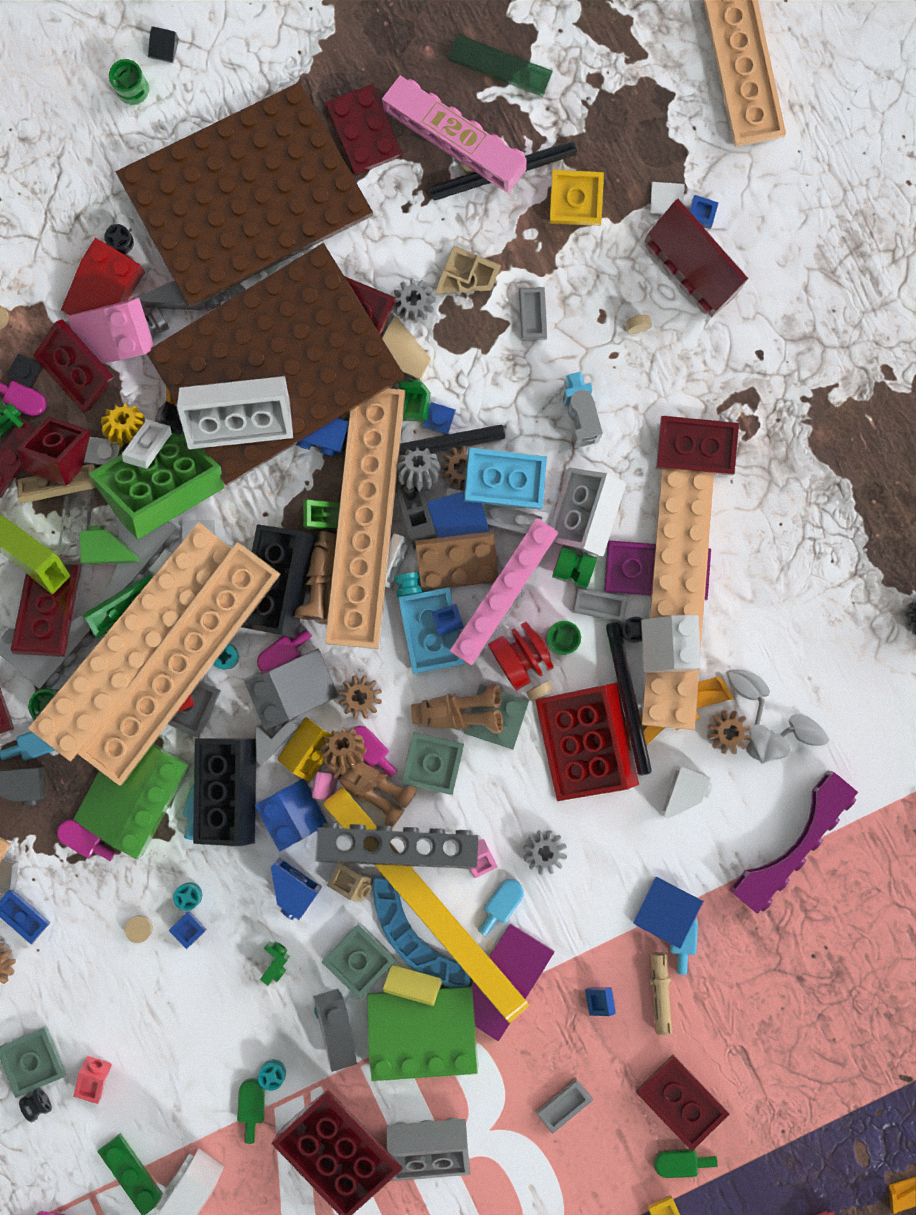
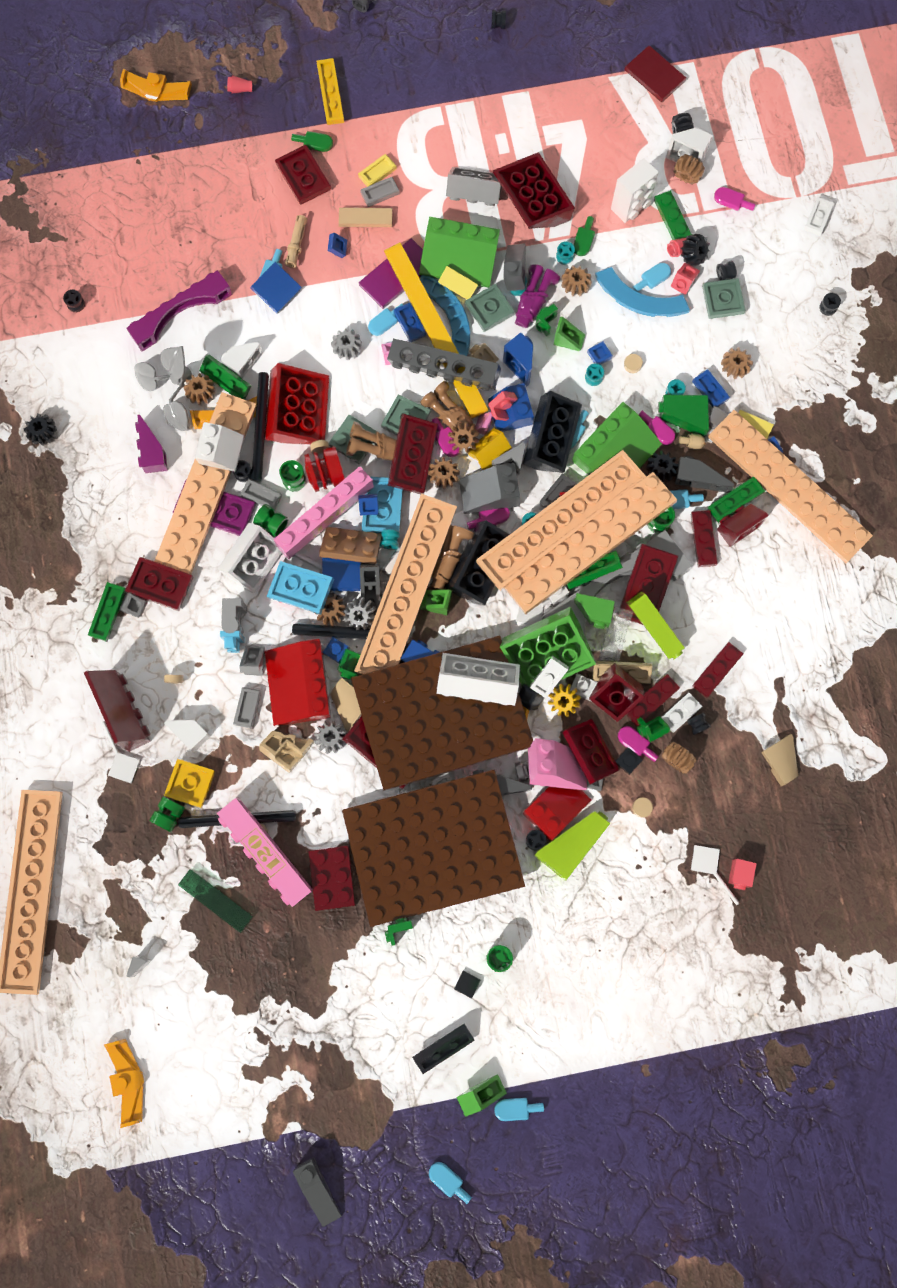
camera: 165 degrees left, 10 degrees down
blue plate [689,195,719,229] -> none
none -> green plate [88,582,126,642]
none -> light grey slope [119,593,146,618]
none -> magenta slope [135,415,168,473]
none -> green wheel [149,796,185,833]
none -> white slope [164,720,211,753]
none -> green plate [199,354,252,400]
none -> light grey slope [239,645,265,676]
none -> red slope [265,639,331,726]
none -> tan tile [339,208,392,227]
none -> light yellow tile [358,154,397,187]
none -> green bracket [385,918,413,946]
none -> dark red tile [387,413,438,495]
none -> blue plate [394,303,427,342]
none -> coral bracket [488,391,517,421]
none -> magenta piece [514,264,561,328]
none -> lime slope [534,811,610,881]
none -> bright green slope [553,317,585,351]
none -> medium nougat gear [561,265,592,297]
none -> dark azure tile [595,267,690,317]
none -> medium azure piece [633,263,671,292]
none -> black gear [646,450,678,483]
none -> green slope [658,395,709,437]
none -> teal wheel [665,379,686,395]
none -> coral cone [667,238,686,257]
none -> tan cylinder [679,434,705,449]
none -> black gear [680,234,710,266]

